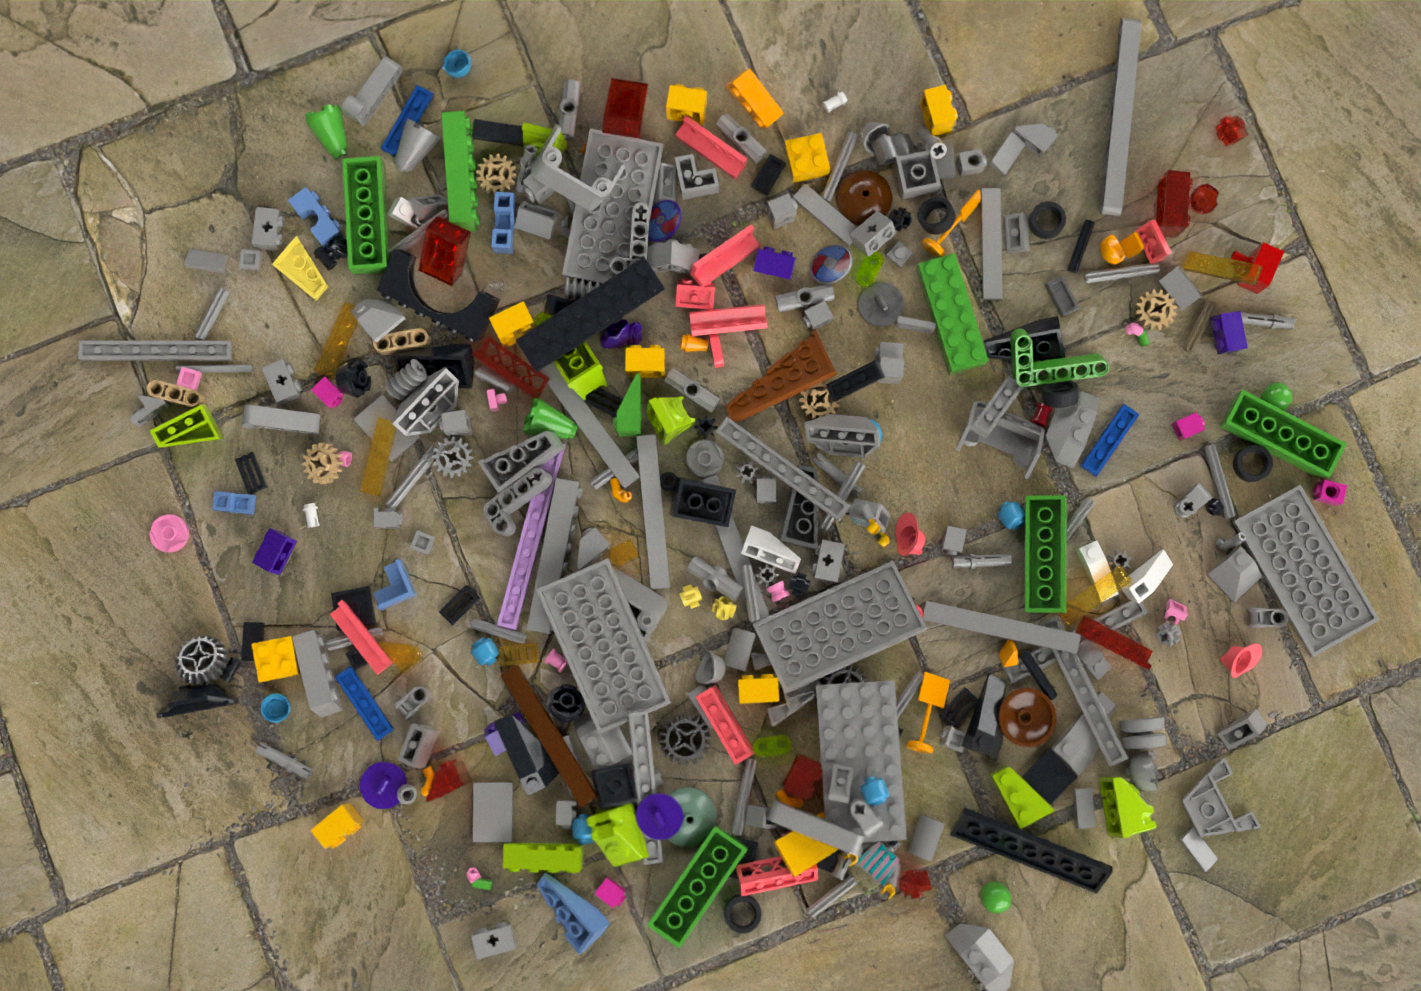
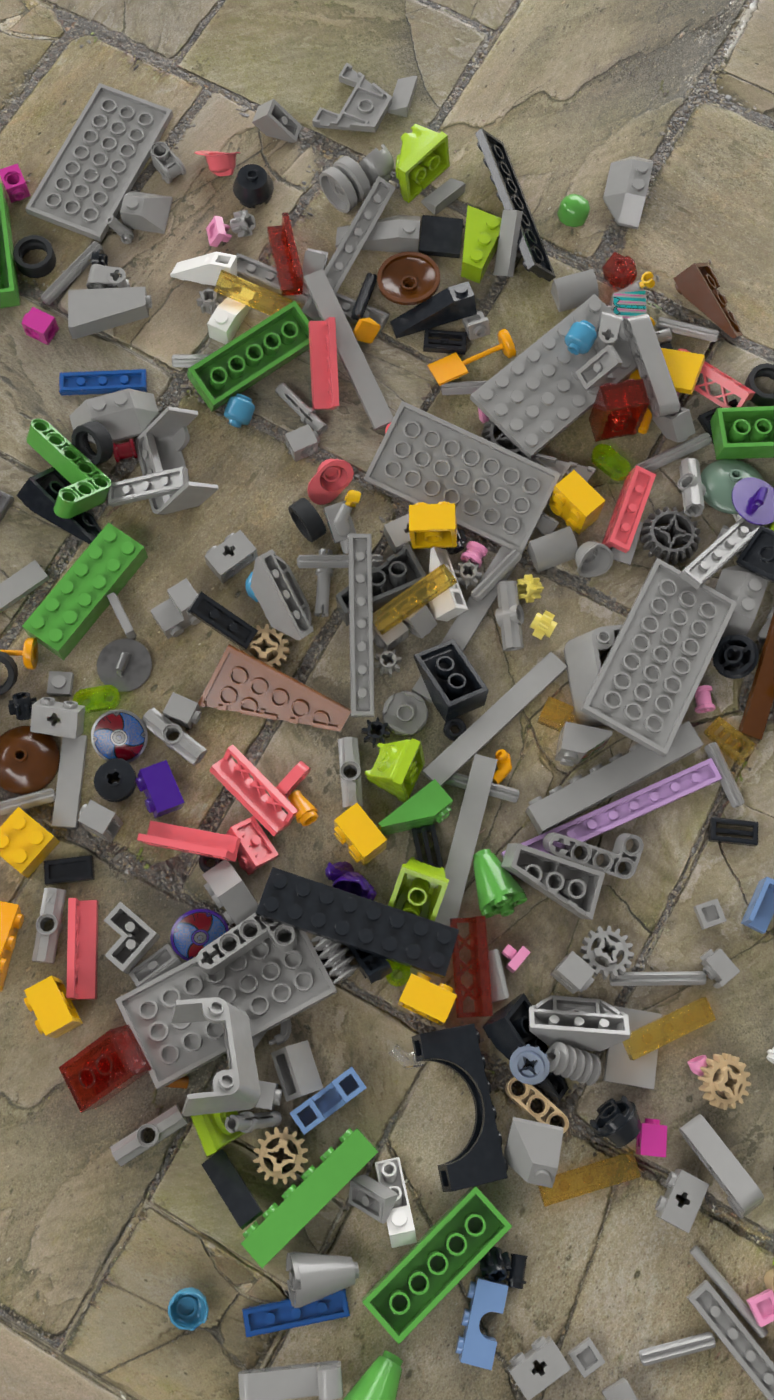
camera: 135 degrees left, 10 degrees down
light yellow wing [272,236,329,301] -> none
light grey axle [389,210,449,256] -> none
clear red brick [418,216,471,286] -> none
dark azure head [470,637,499,666] -> none
none -> light grey slope [68,287,152,339]
none -> black piece [94,758,137,802]
none -> light grey brick [204,530,258,583]
none -> black cone [233,164,274,208]
none -> black tyre [288,498,326,542]
none -> coral fence [308,317,339,410]
none -> clear yellow tile [373,564,457,635]
none -> light grey brick [397,598,438,639]
none -> yellow brick [409,501,457,549]
none -> light grey tile [493,210,523,277]
none -> sand blue gear [509,1044,550,1085]
none -> reddish brown wedge [673,262,743,339]
none -> light grey piece [677,457,706,517]

